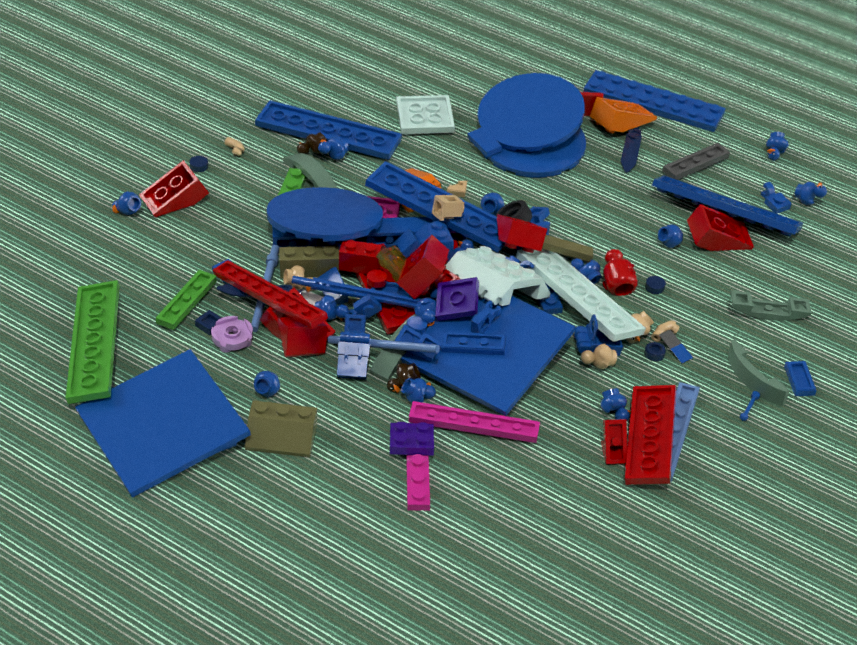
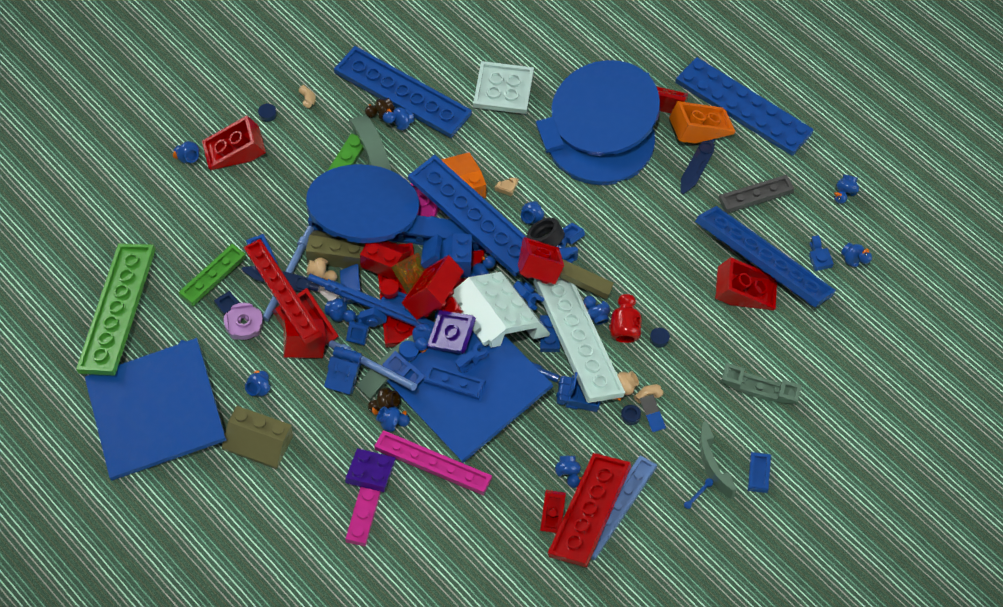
camera: 15 degrees right, 15 degrees up
tan brick [432,195,464,221] -> none
tan animal [581,344,617,369] -> none
blue animal [658,224,683,248] -> none

